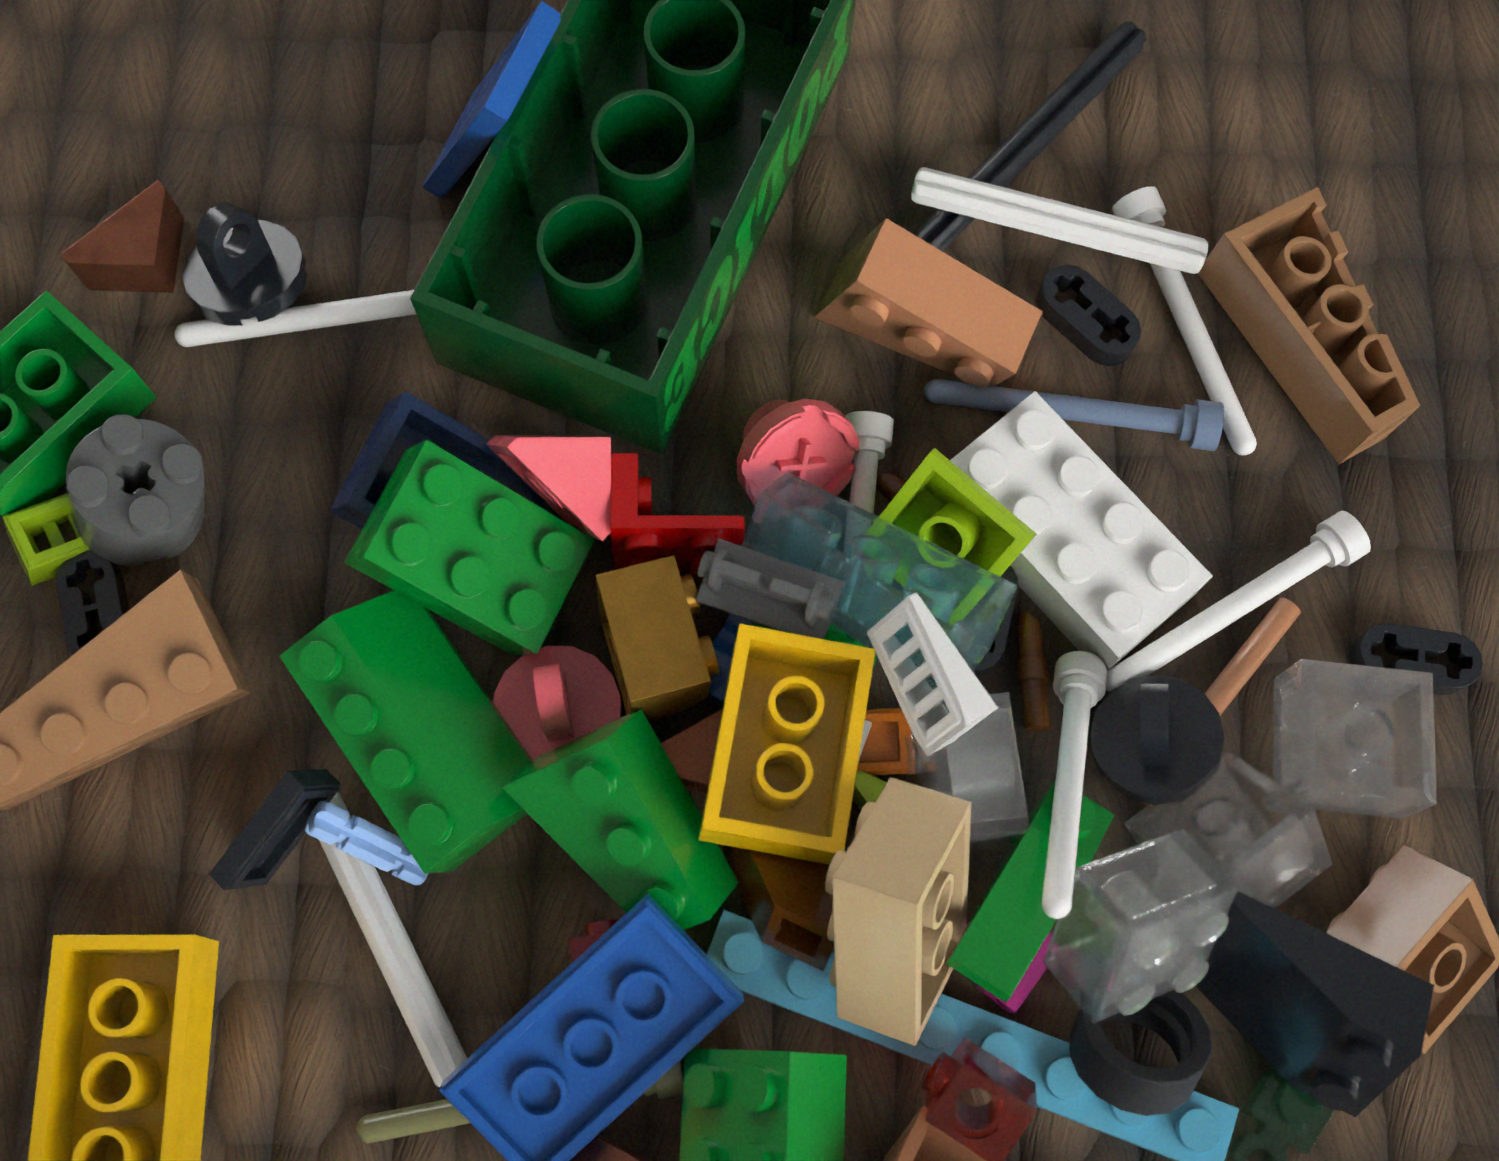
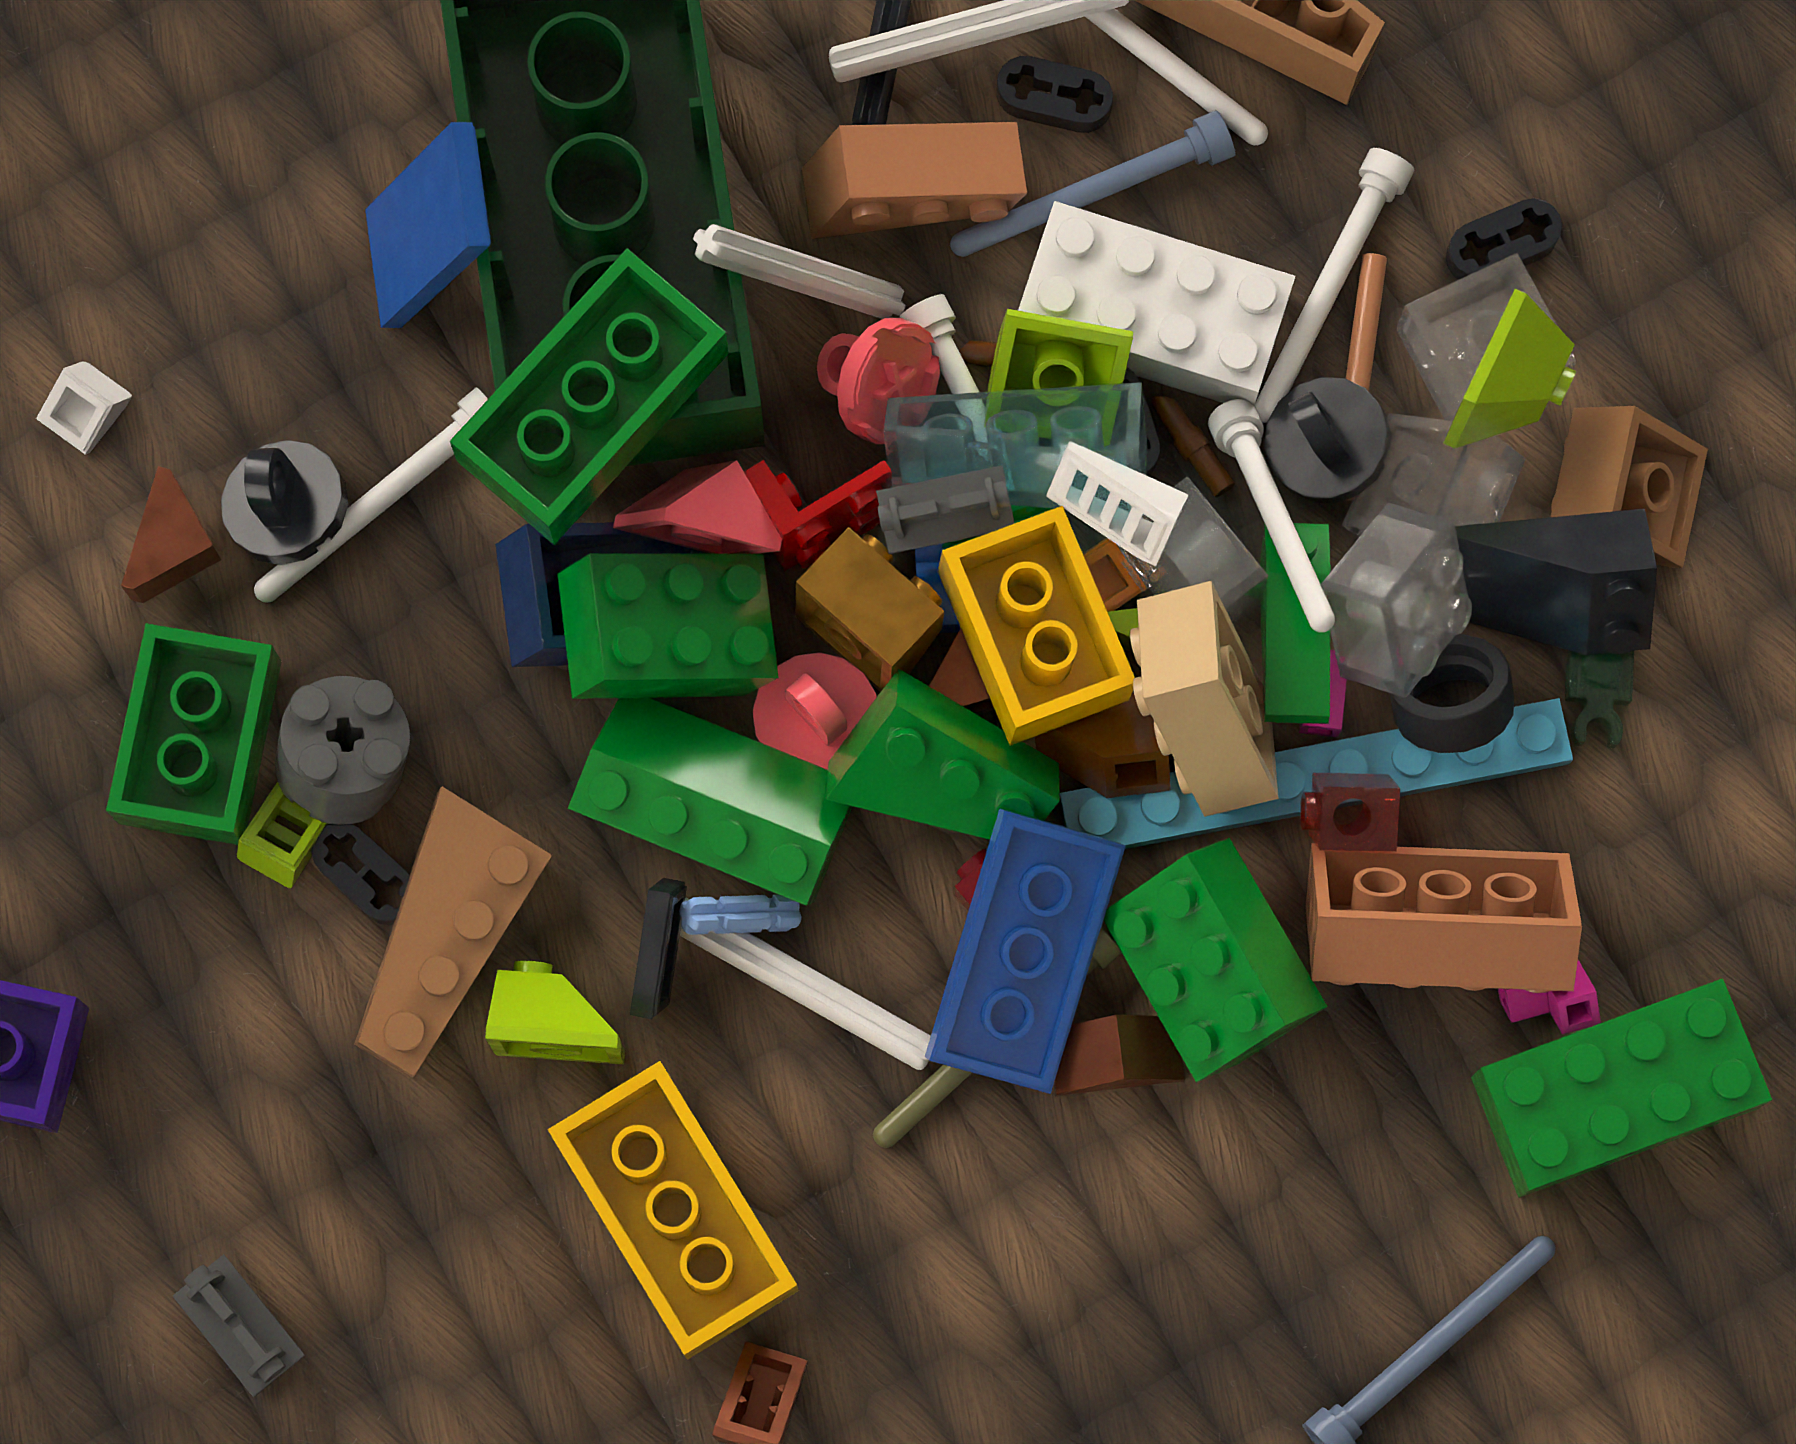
camera: 30 degrees left, 5 degrees up
none -> white slope [36,361,132,455]
none -> green brick [450,248,729,545]
none -> lime slope [485,961,625,1064]
none -> white axle [693,224,906,319]
none -> lime slope [1443,289,1576,449]

